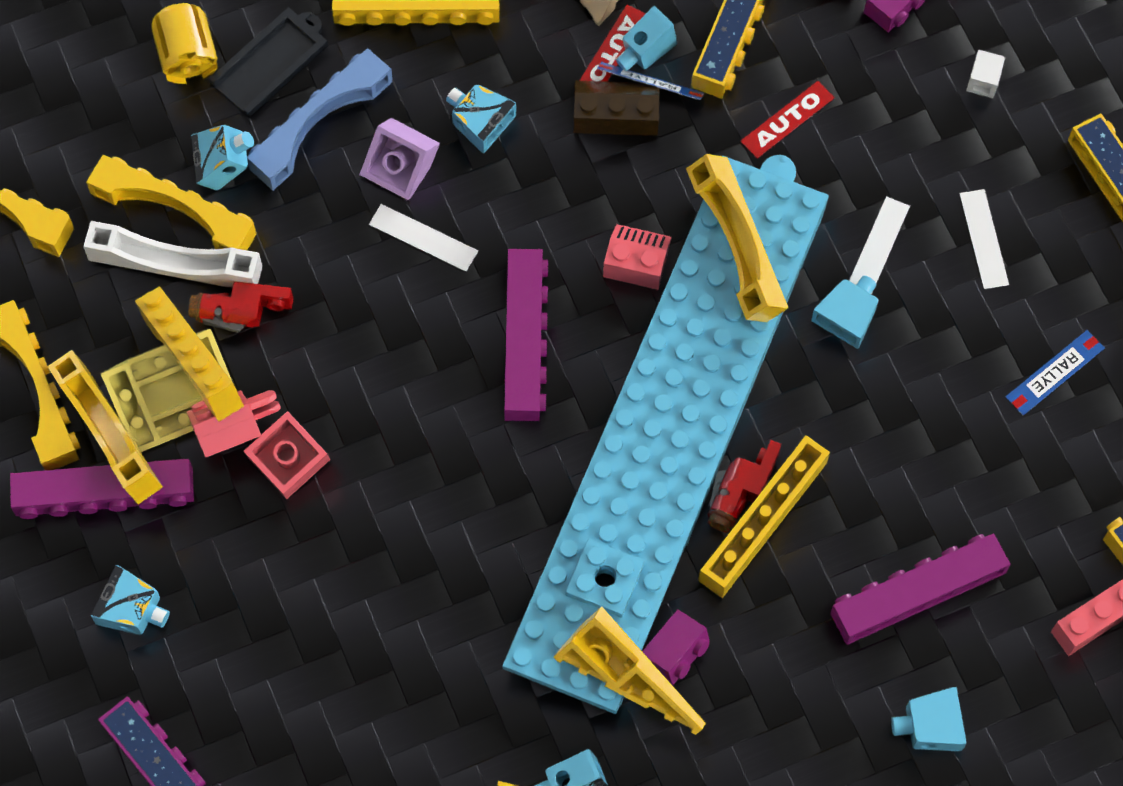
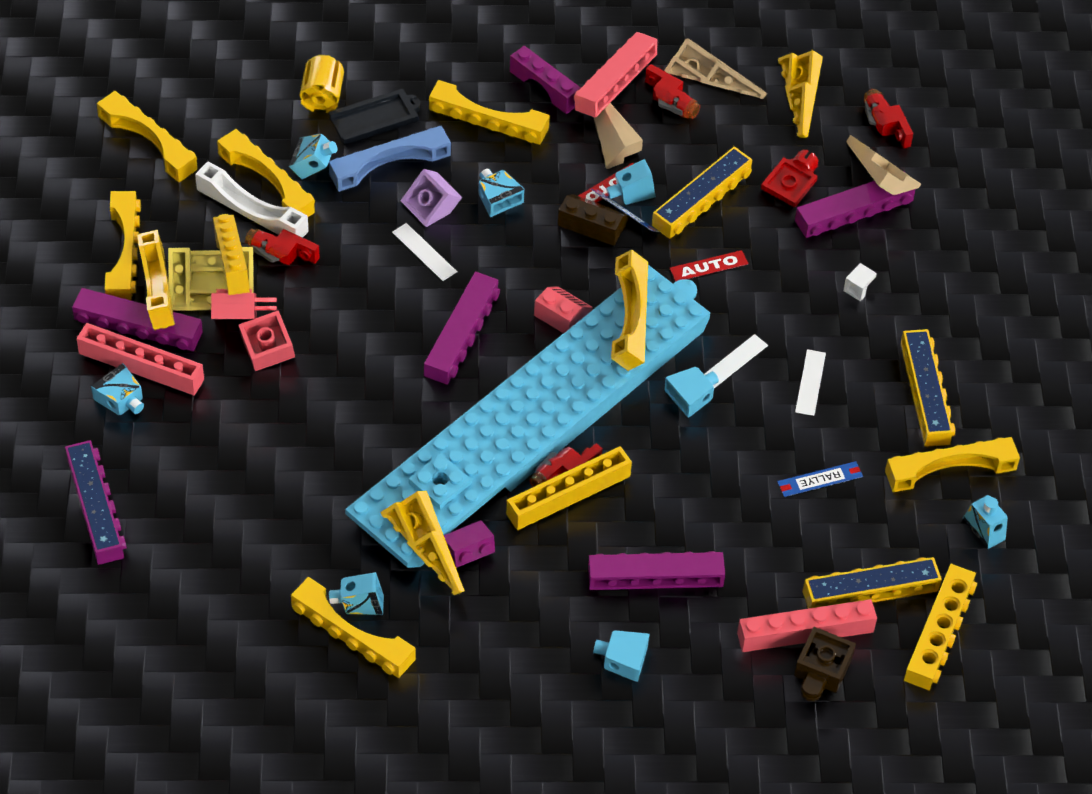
camera: 20 degrees right, 15 degrees down
none -> coral brick [77,323,204,396]

